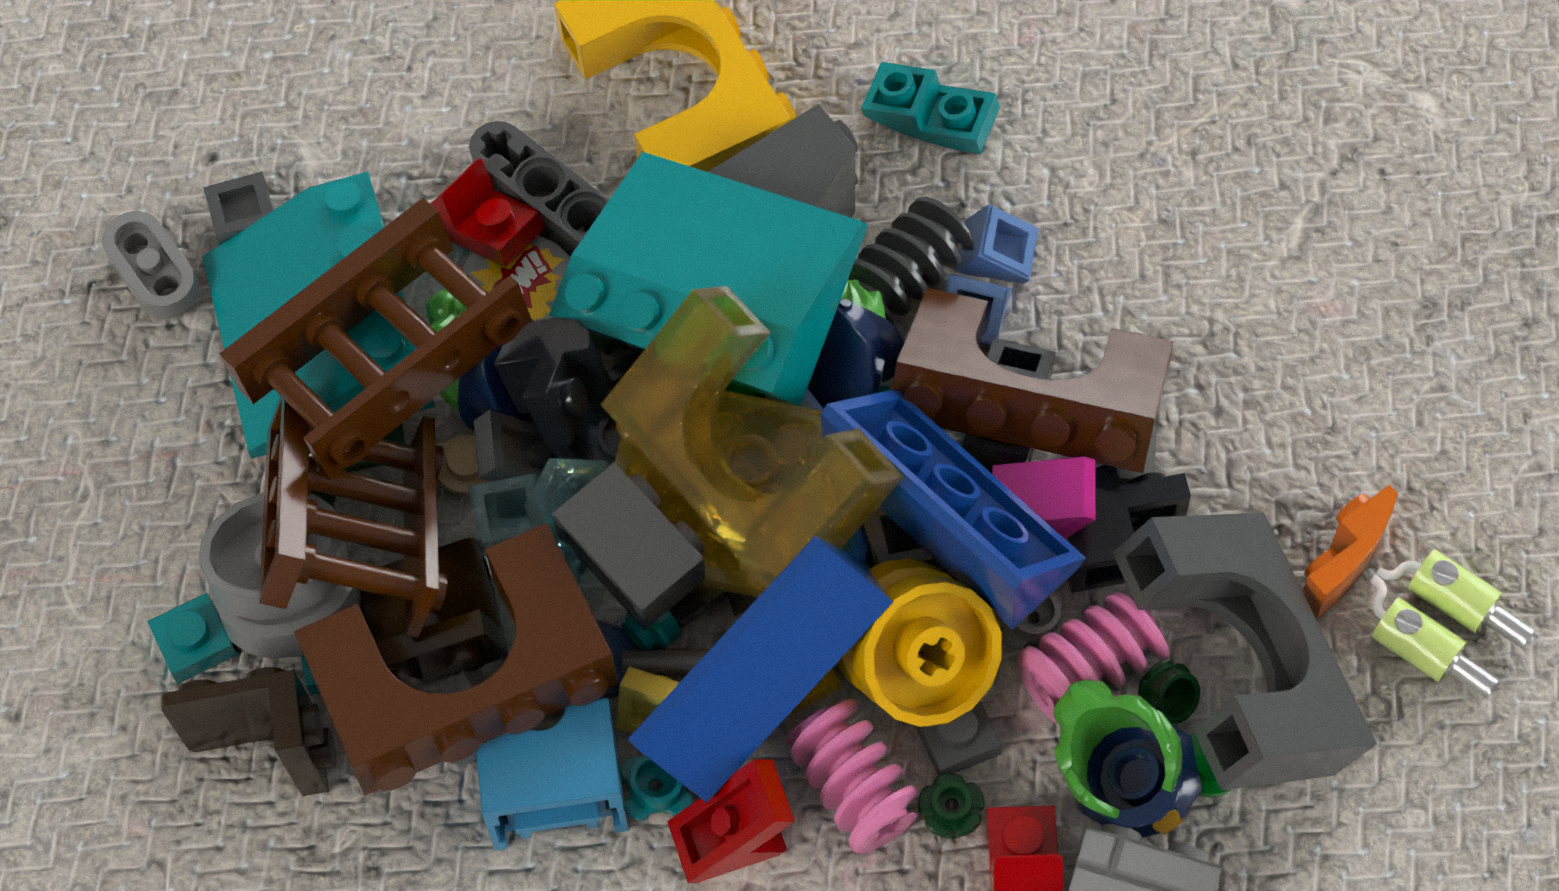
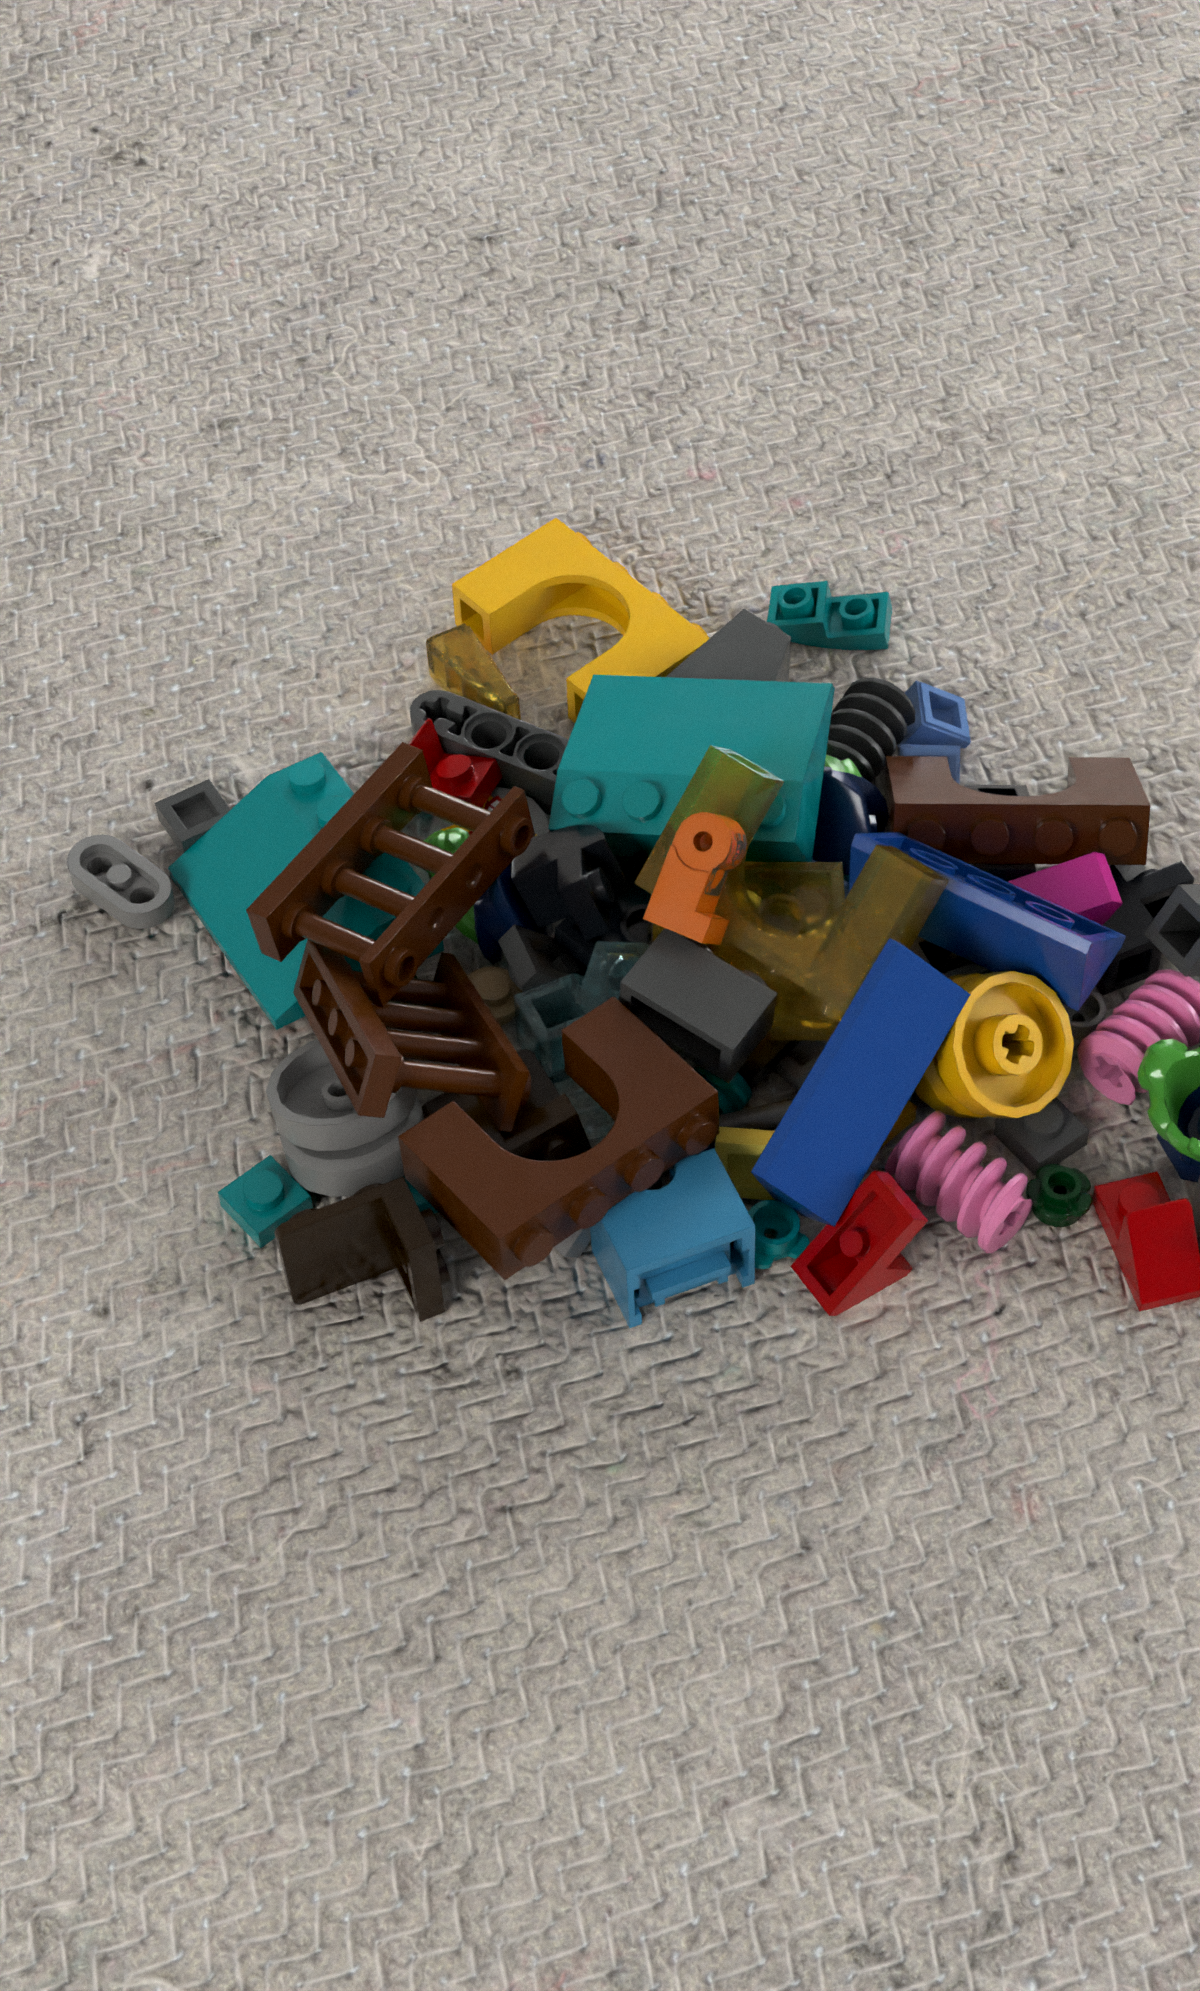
camera: 15 degrees left, 10 degrees down
none -> clear yellow slope [426,623,521,720]
none -> orange leg [643,812,747,945]

